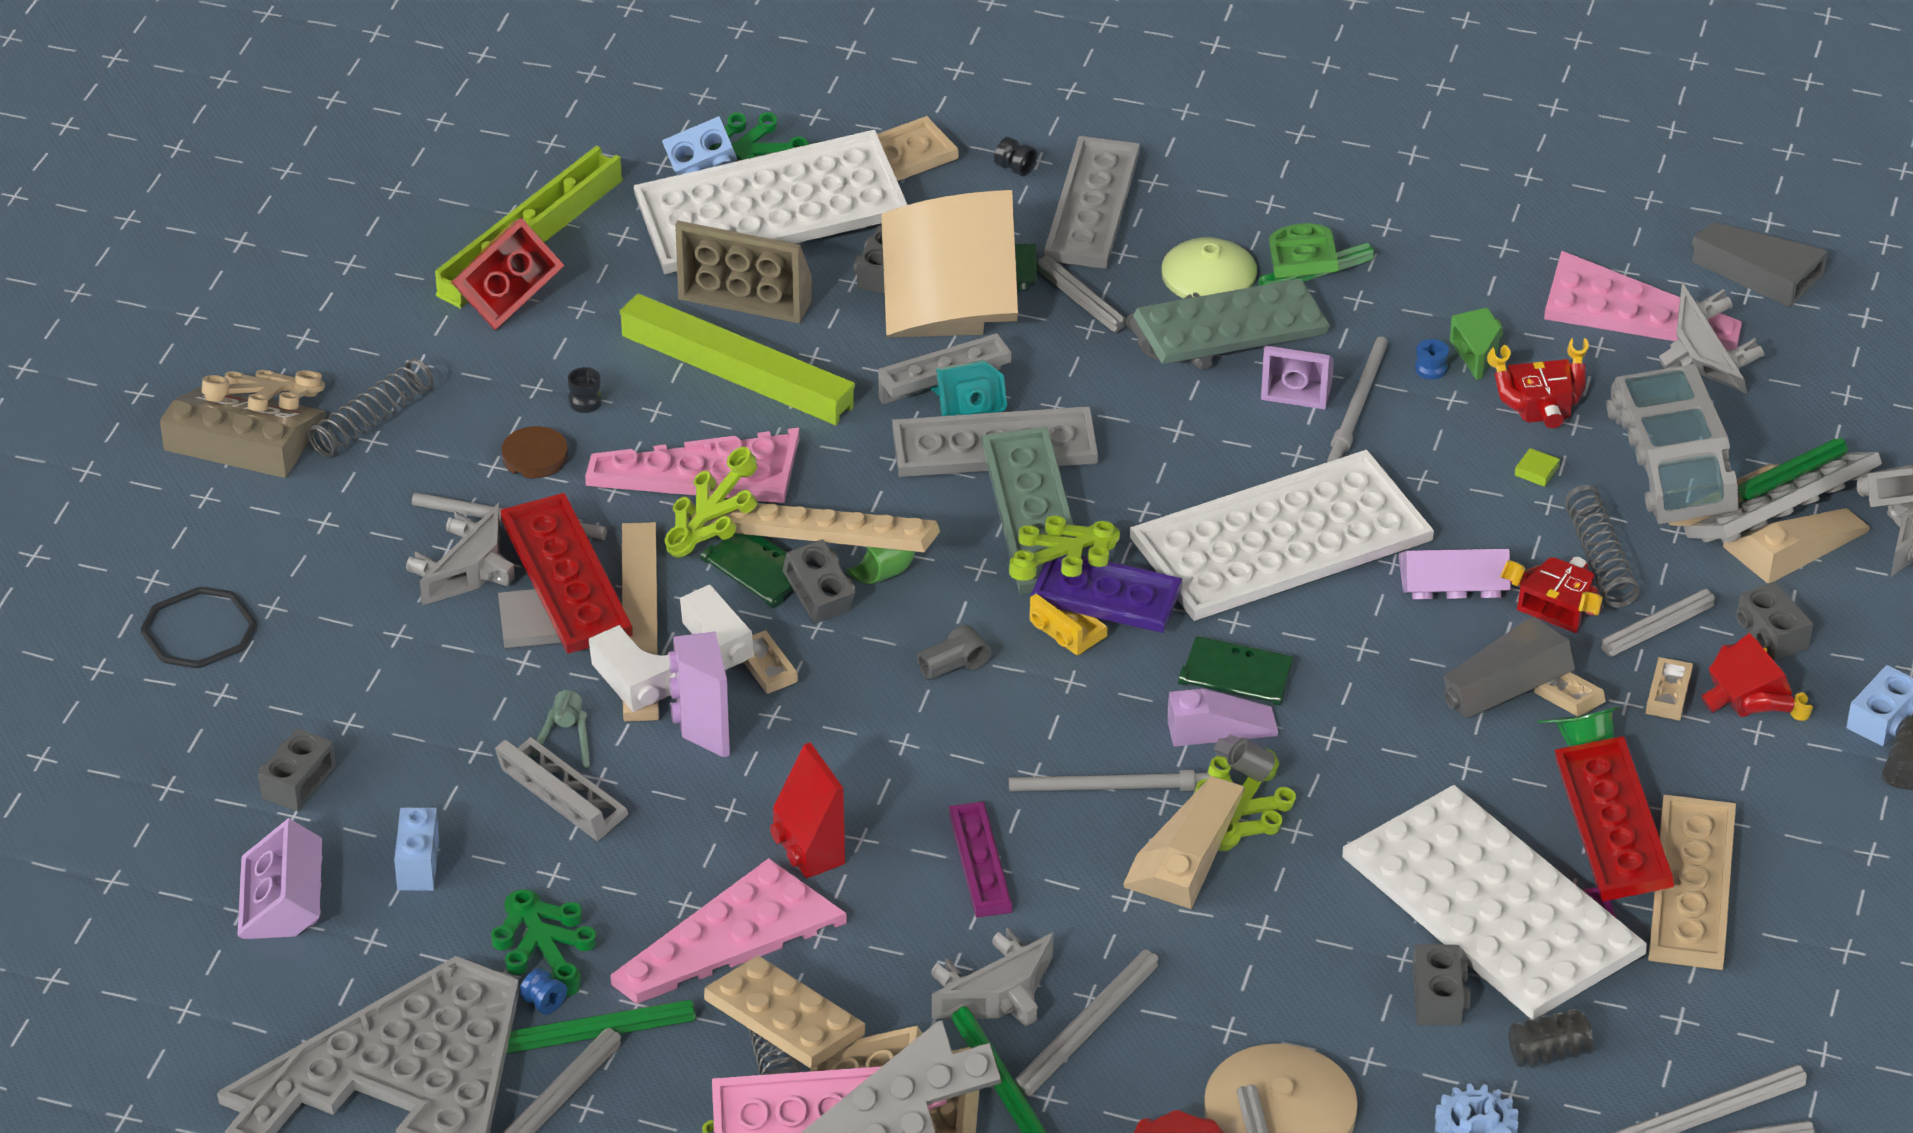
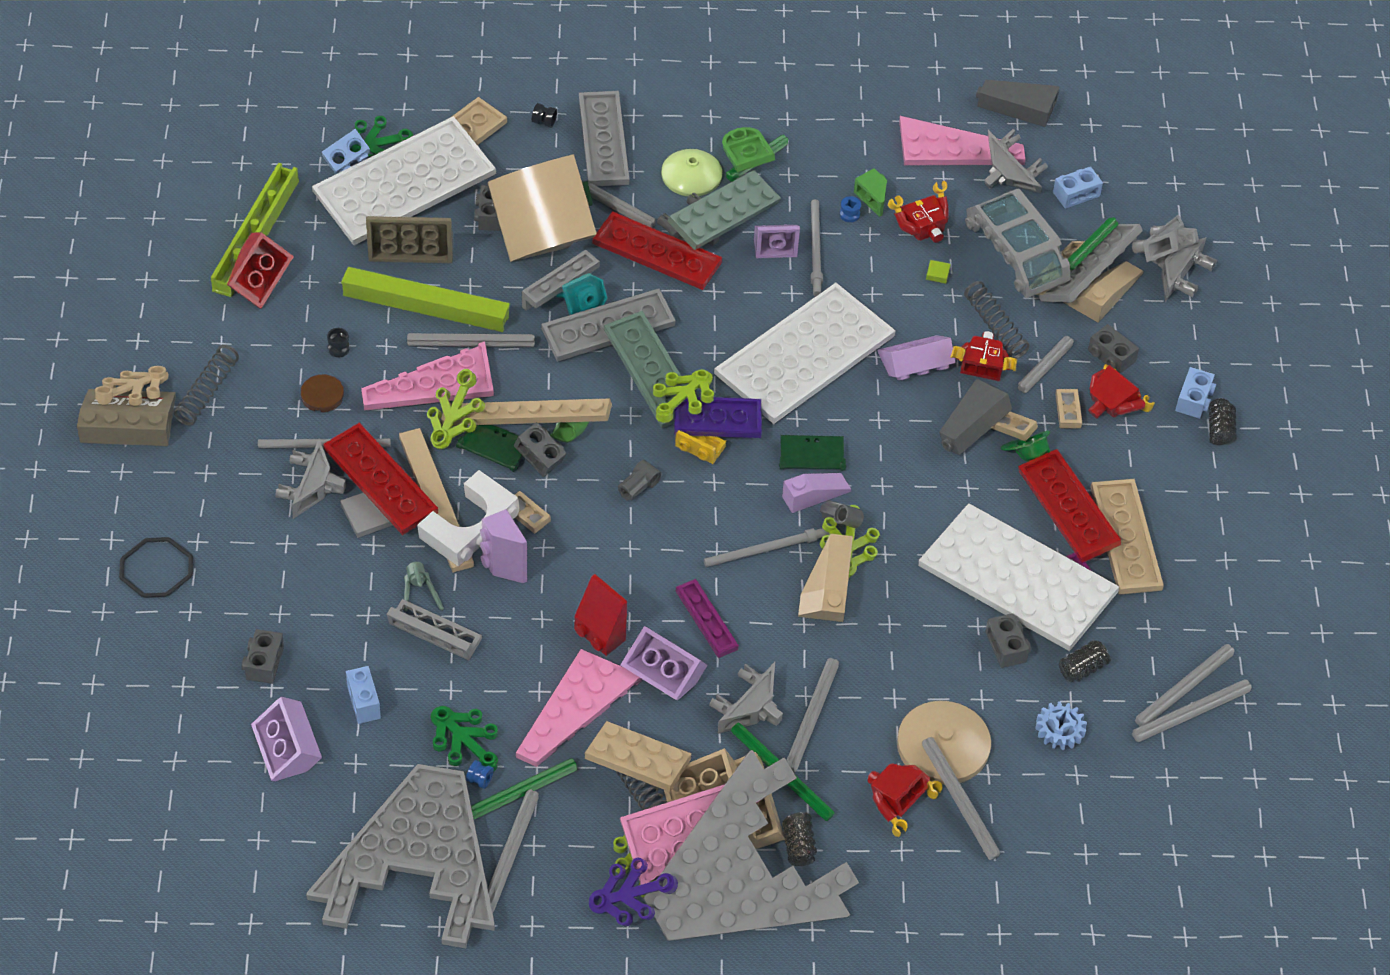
camera: 20 degrees left, 10 degrees up
none -> light grey axle [407,333,535,347]
none -> red plate [592,211,722,290]
none -> lavender slope [621,626,707,701]
none -> light blue brick [1053,166,1103,209]

